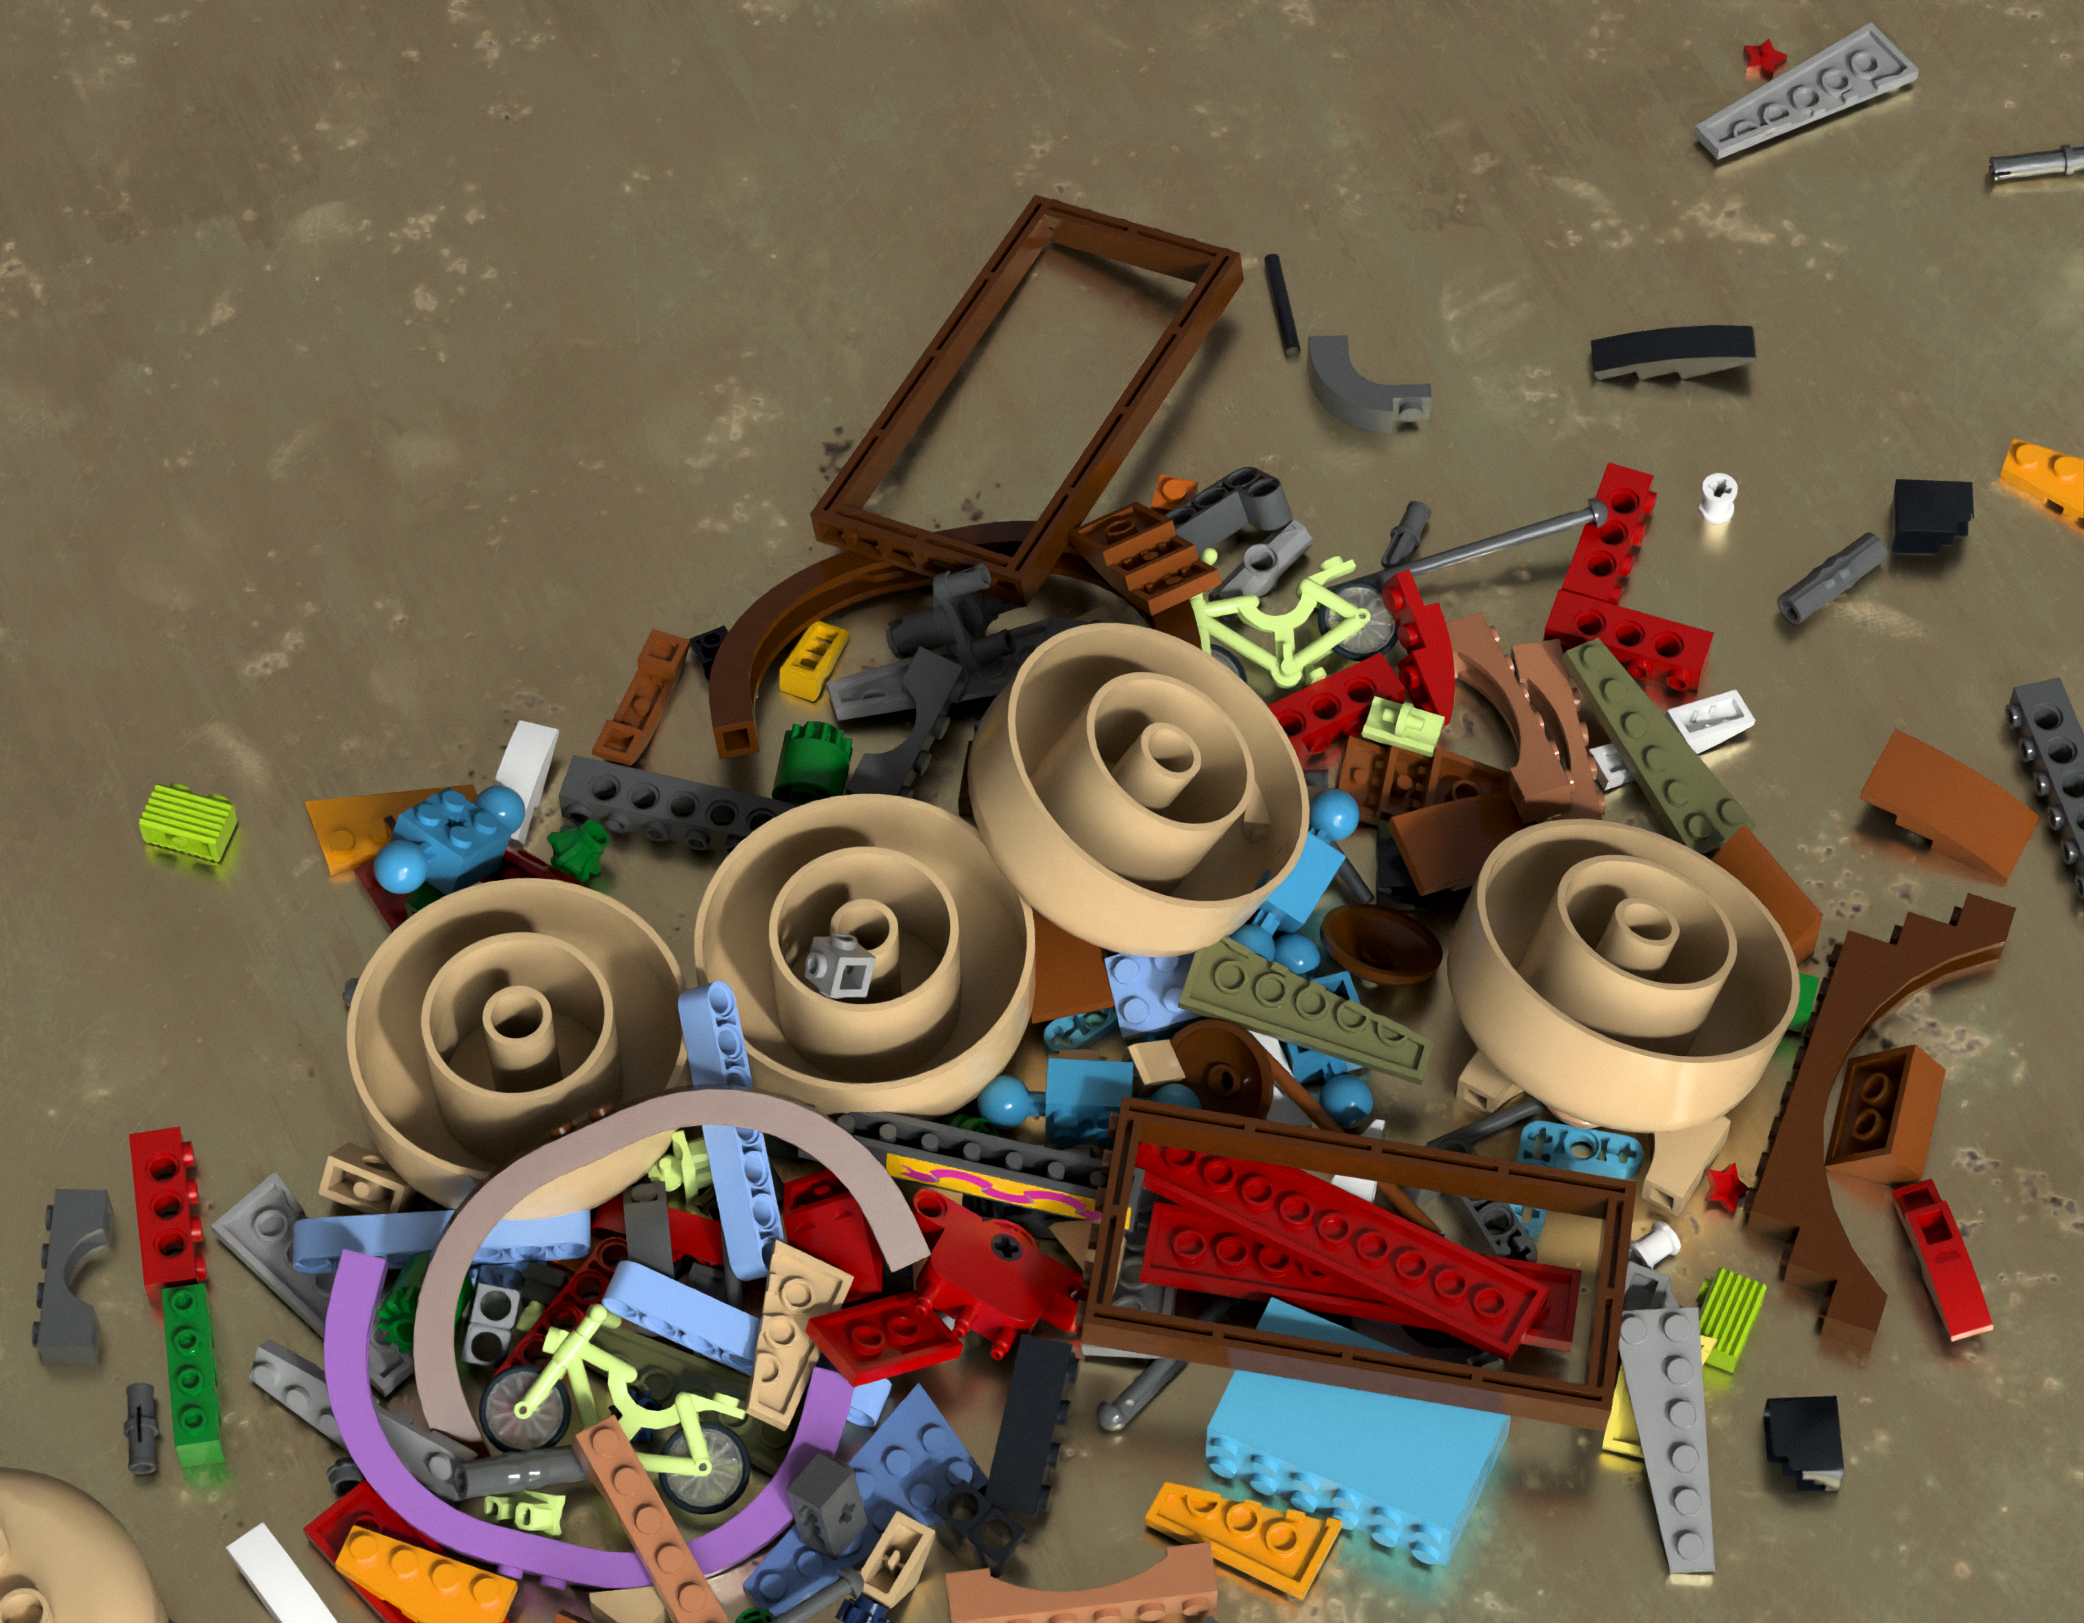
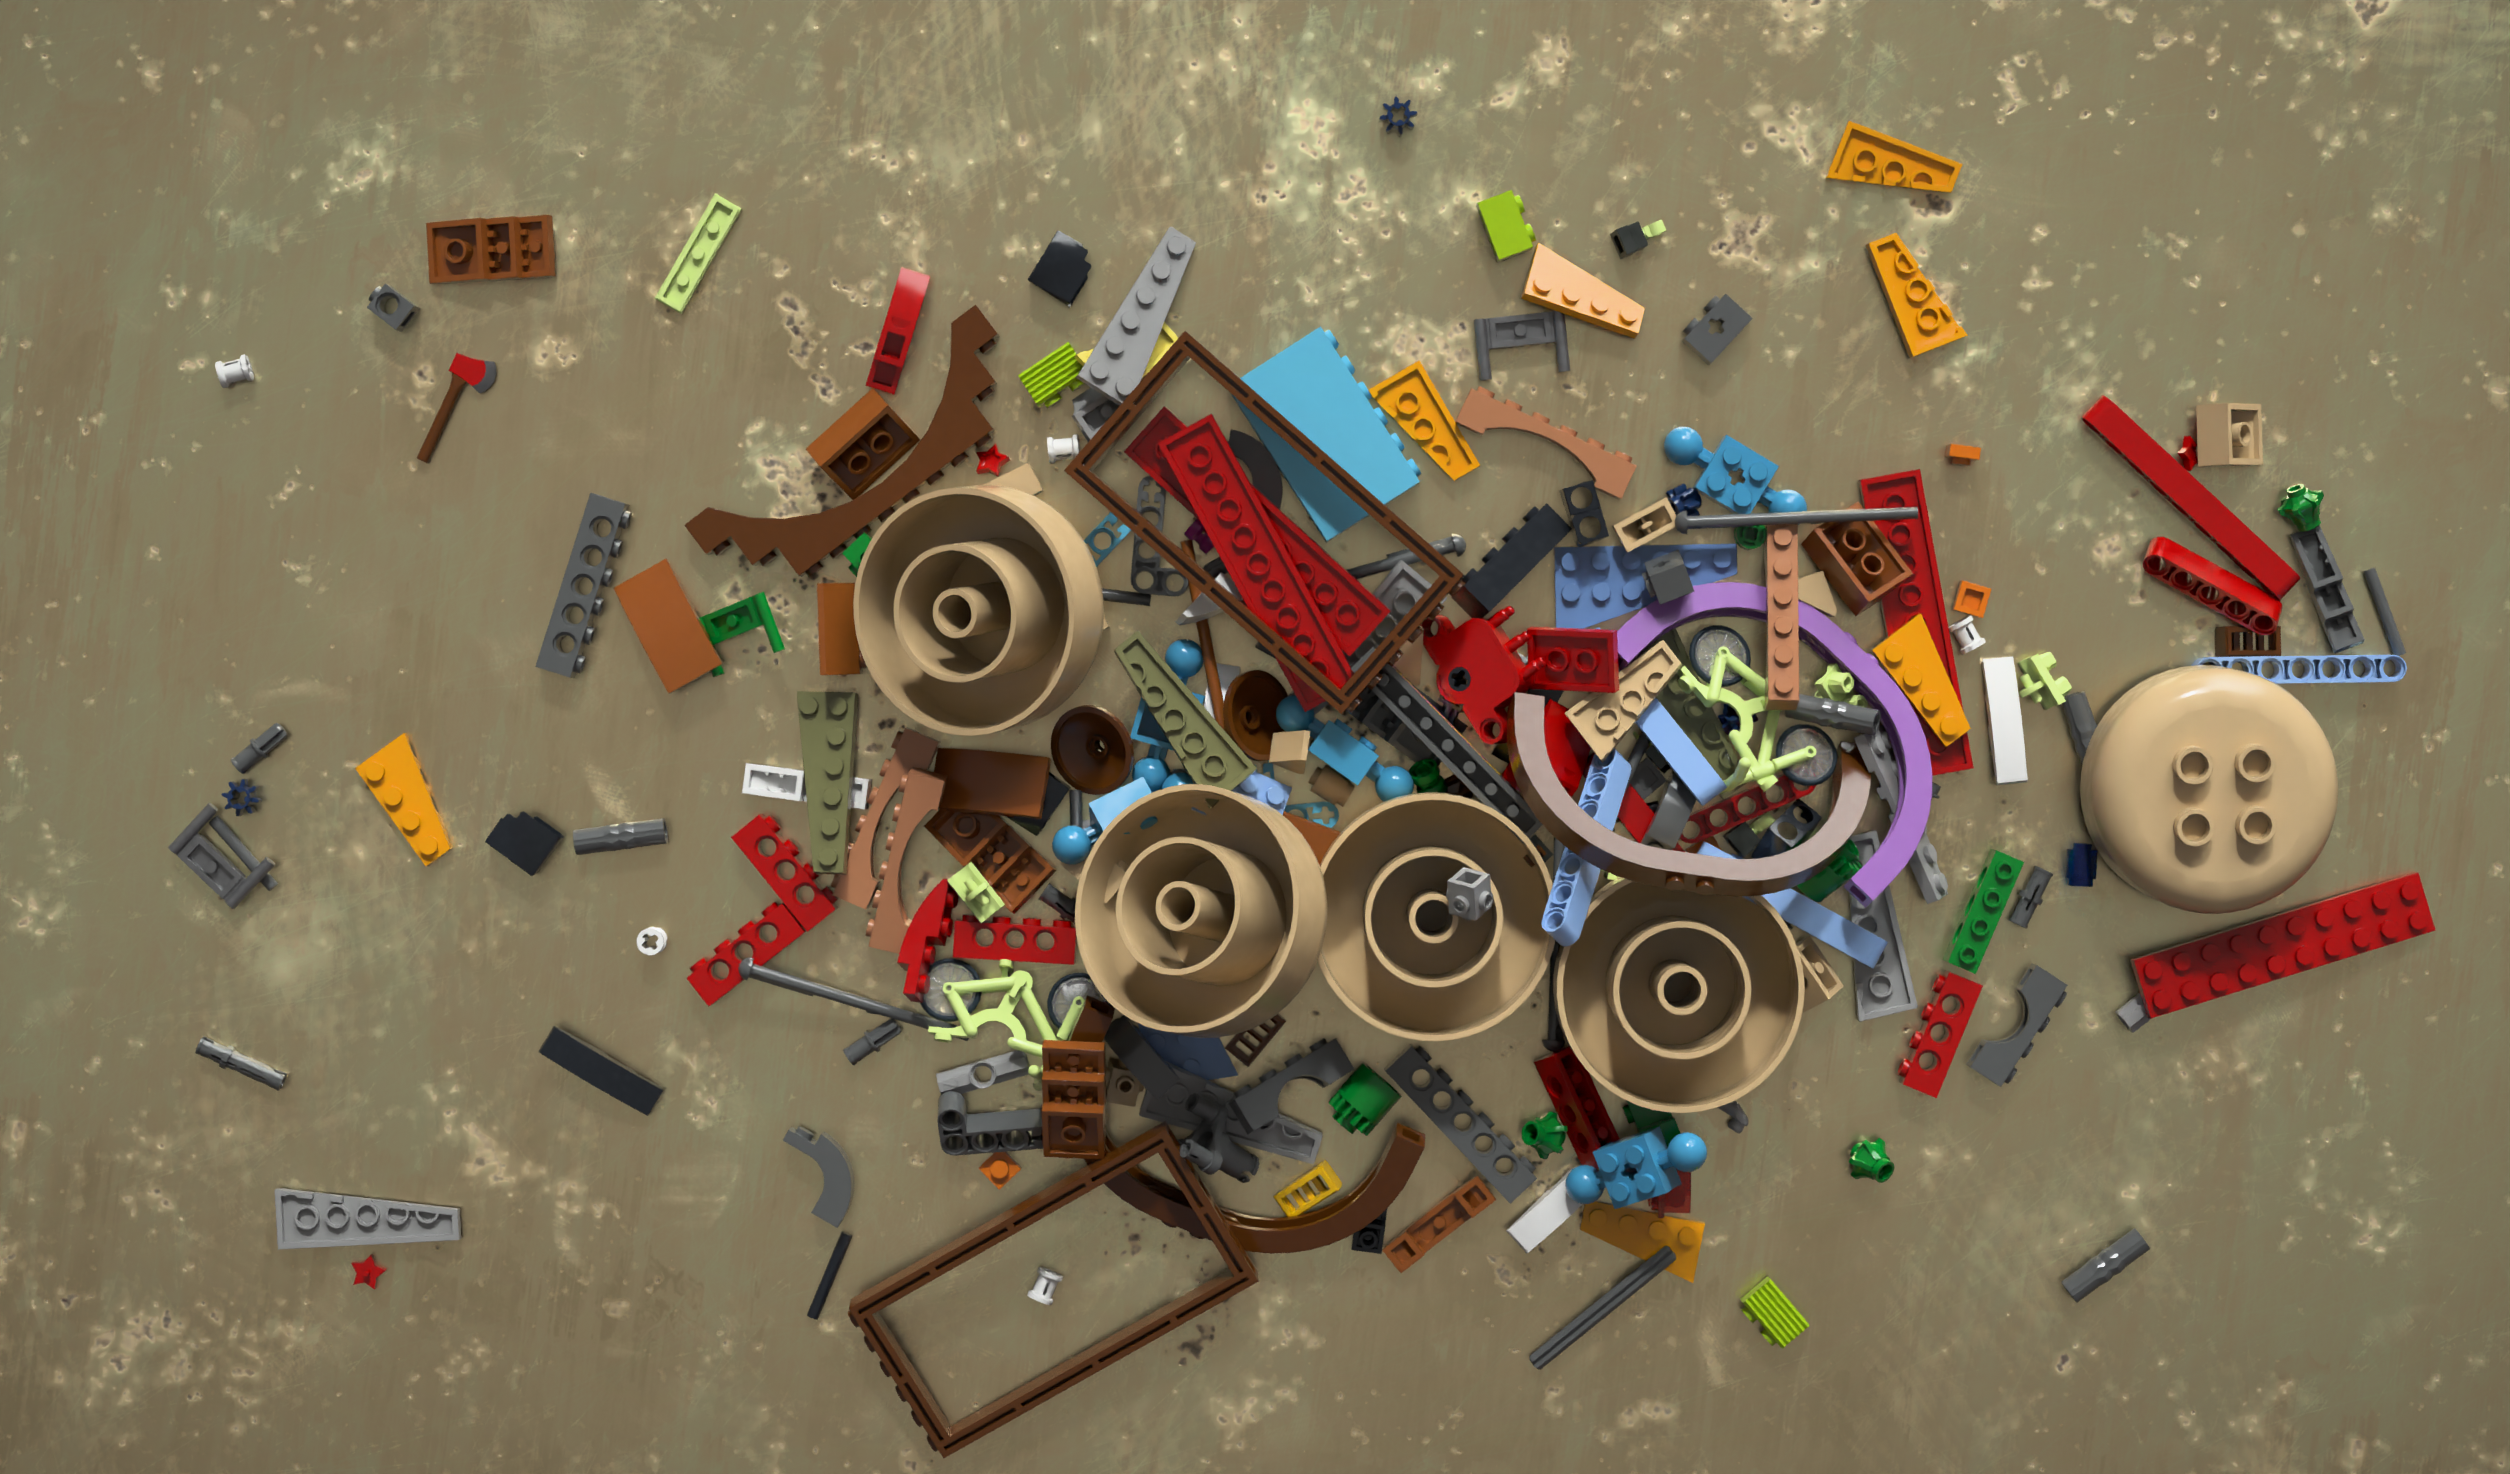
camera: 150 degrees left, 30 degrees up
none -> green plate [699,592,785,677]
none -> white bush [1027,1267,1063,1305]
none -> dark grey axle [1529,1246,1676,1370]
none -> green rock [1849,1138,1895,1183]
none -> clear blue brick [2065,843,2098,887]

